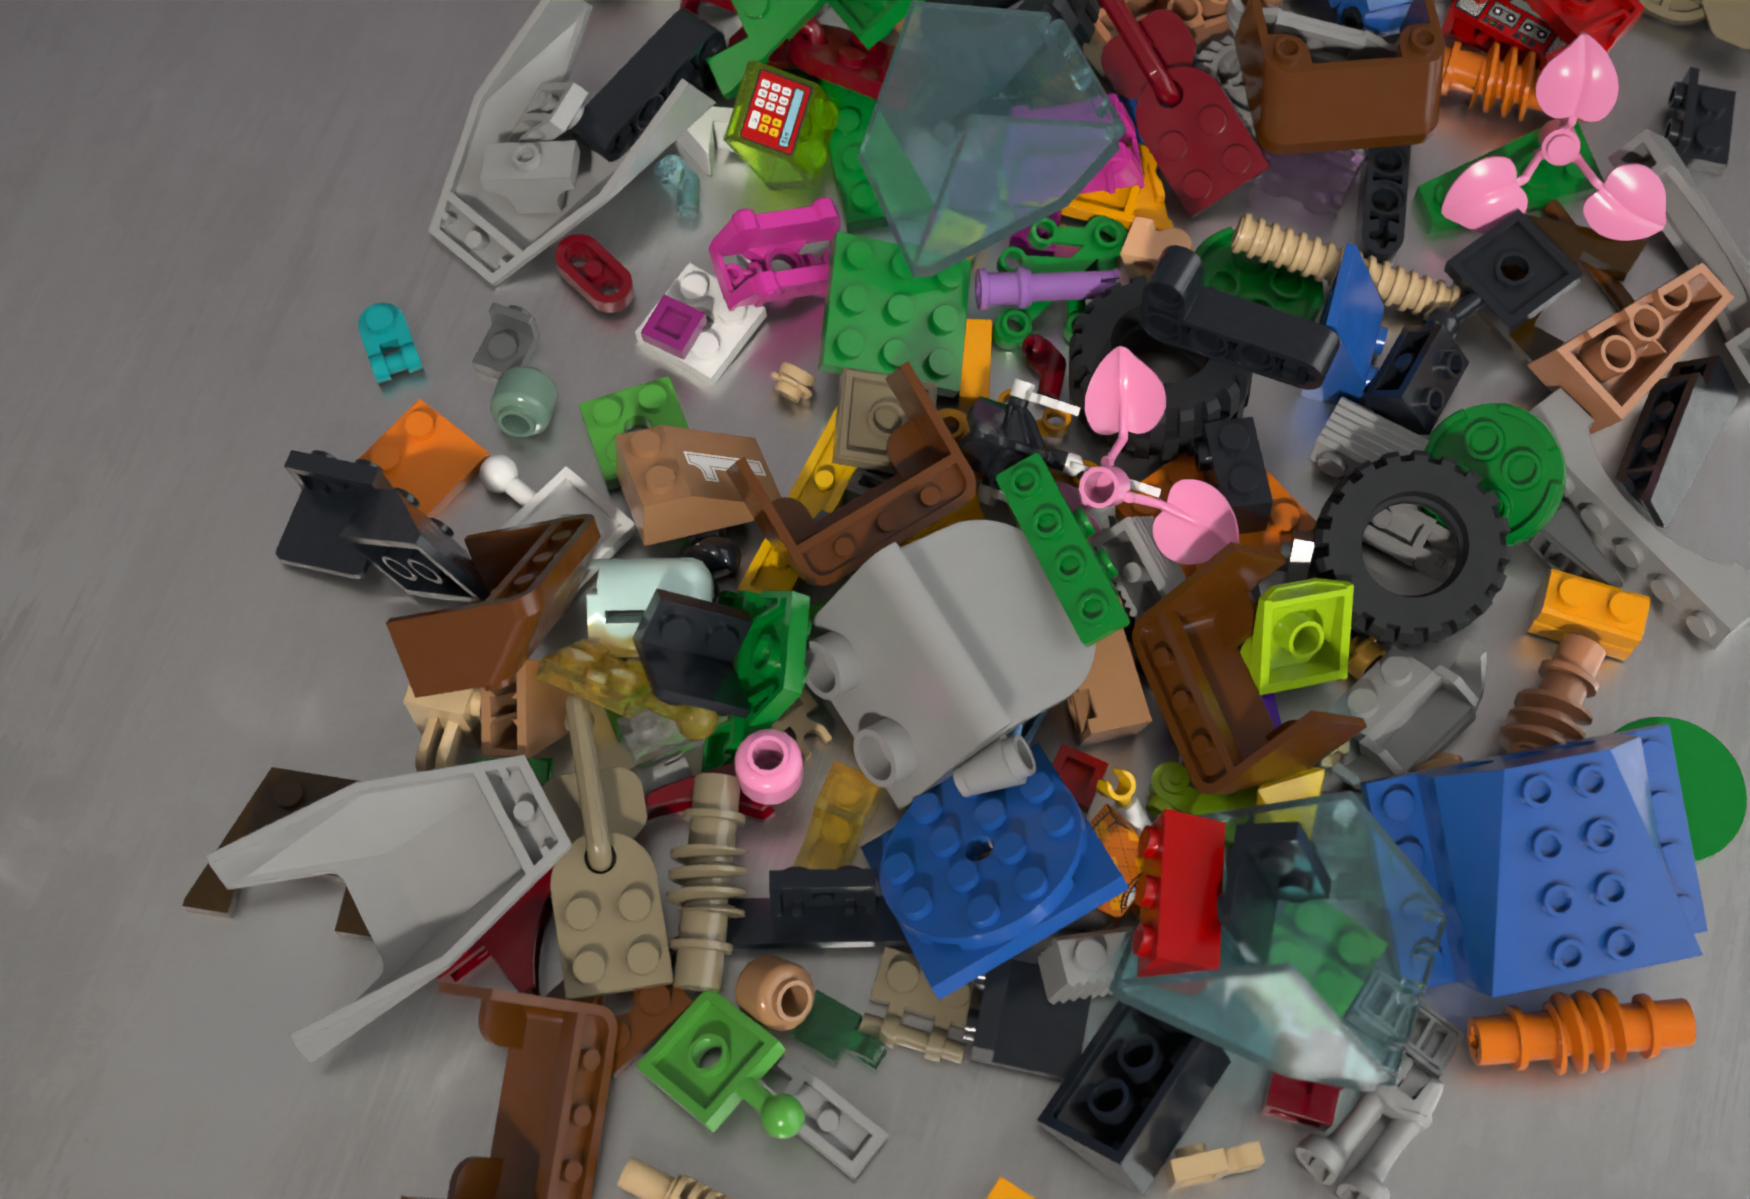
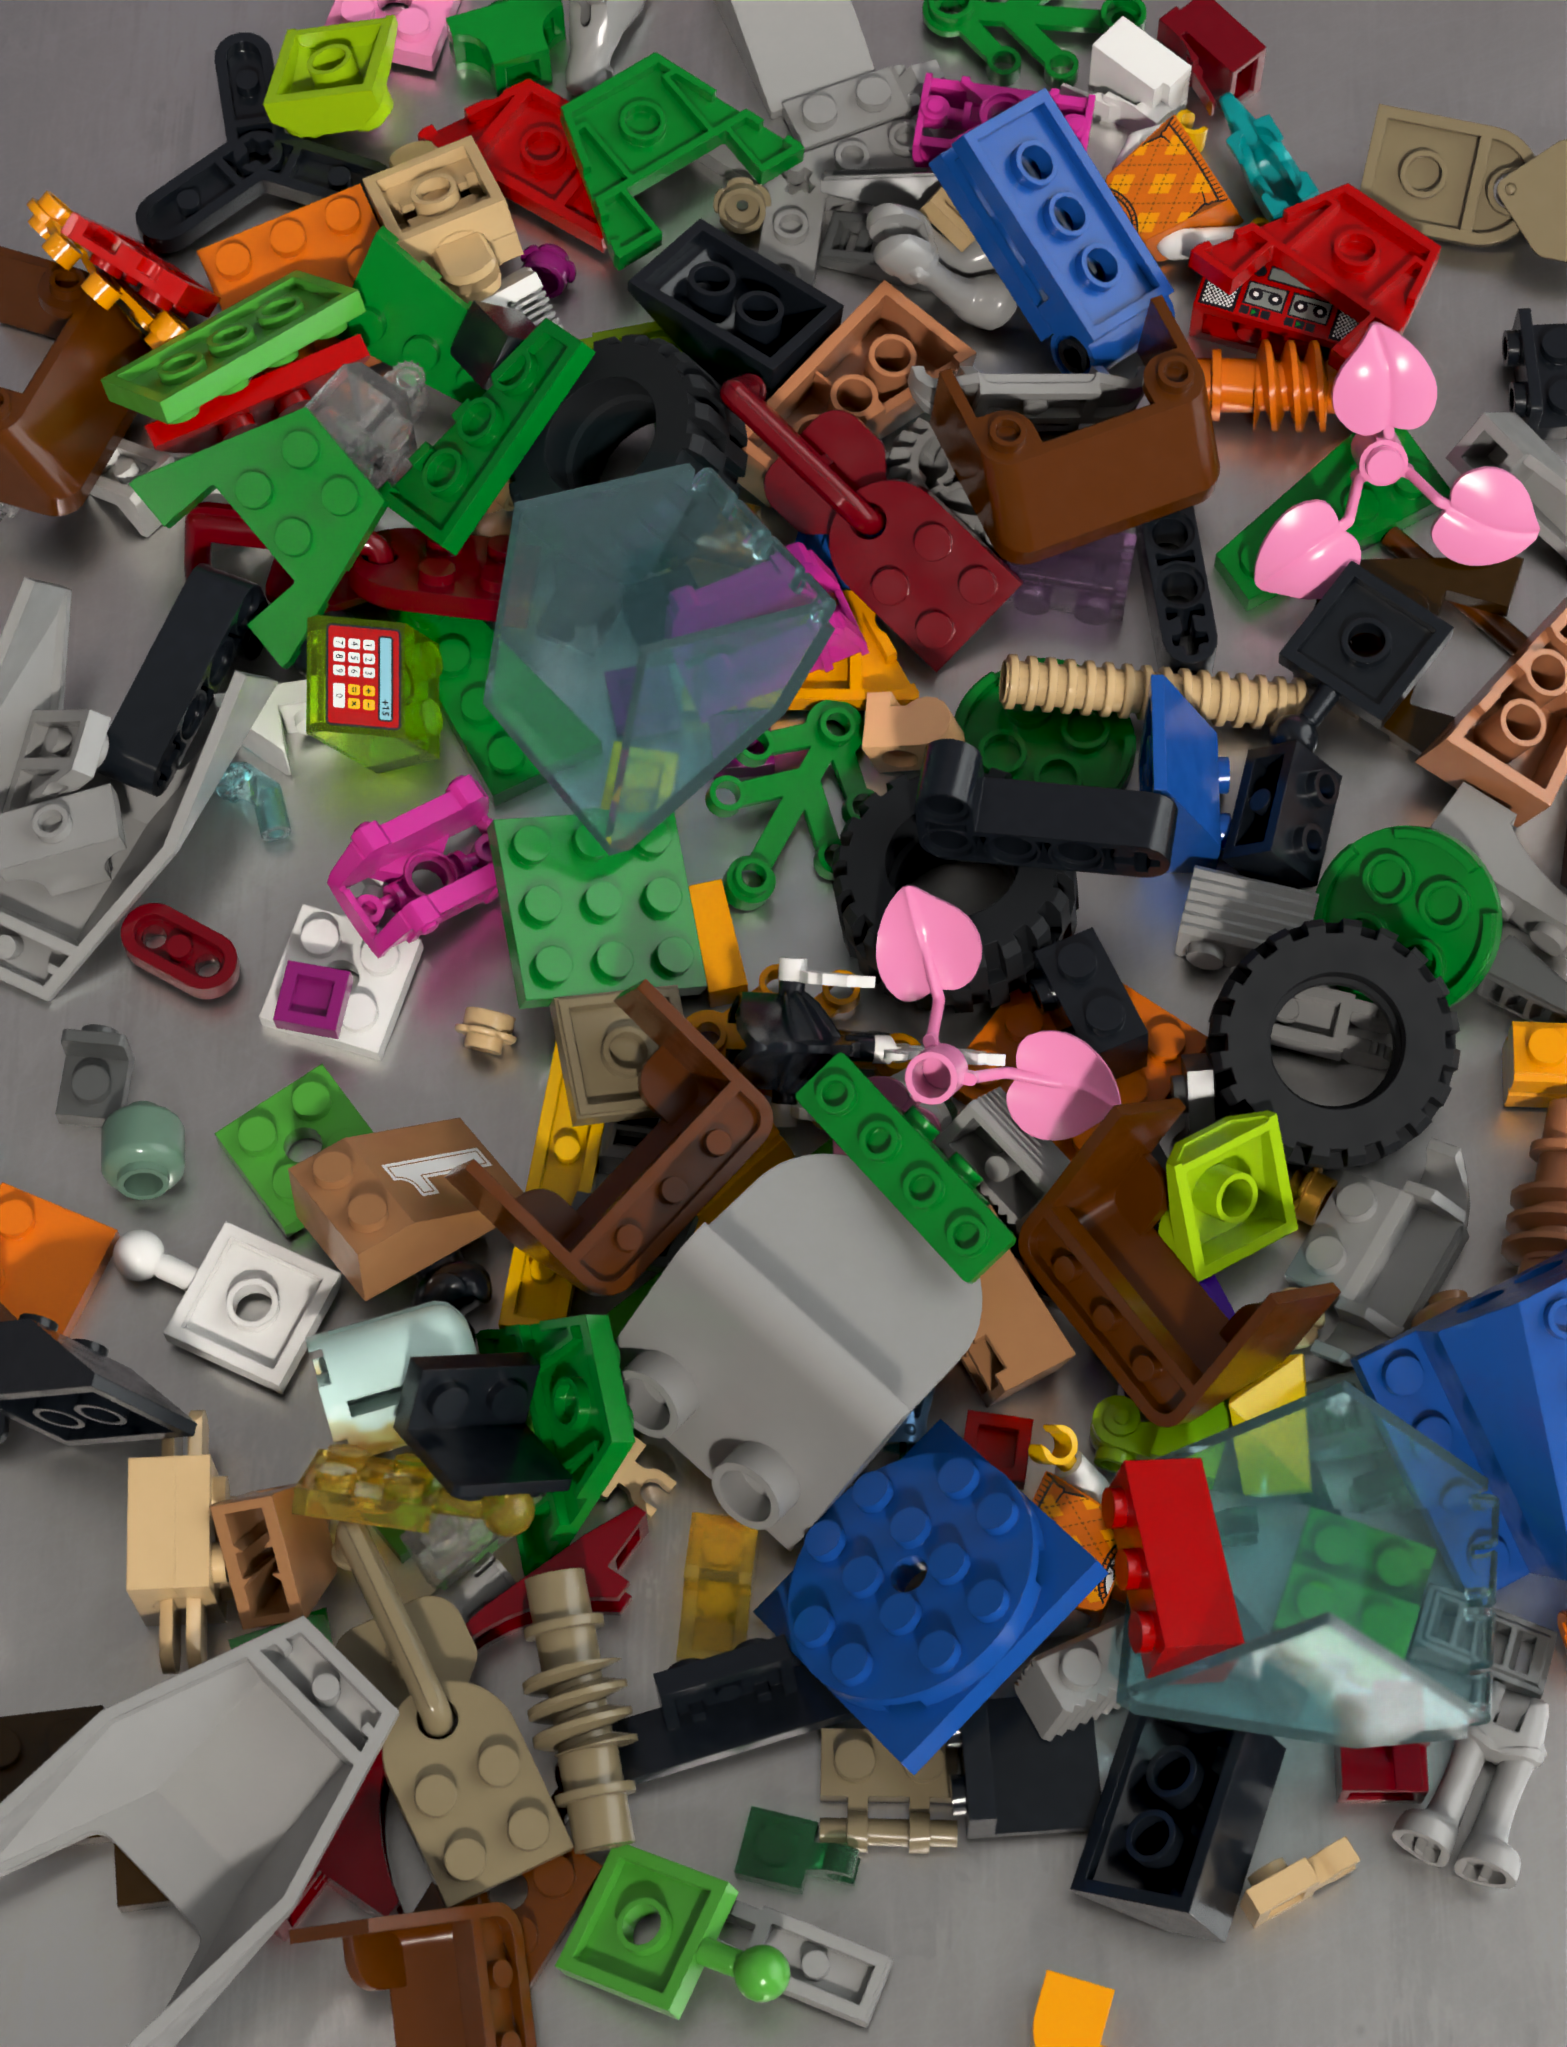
camera: 15 degrees left, 0 degrees up
reddish brown windscreen [386,514,601,698] -> none
bright pink head [734,729,804,805] -> none
medium nougat head [736,955,815,1031] -> none
light grey cone [953,735,1036,798] -> none
medium lavender pin [975,266,1121,311] -> none
dark red arm [1022,334,1067,400] -> none
black bracket [1217,822,1332,973] -> none

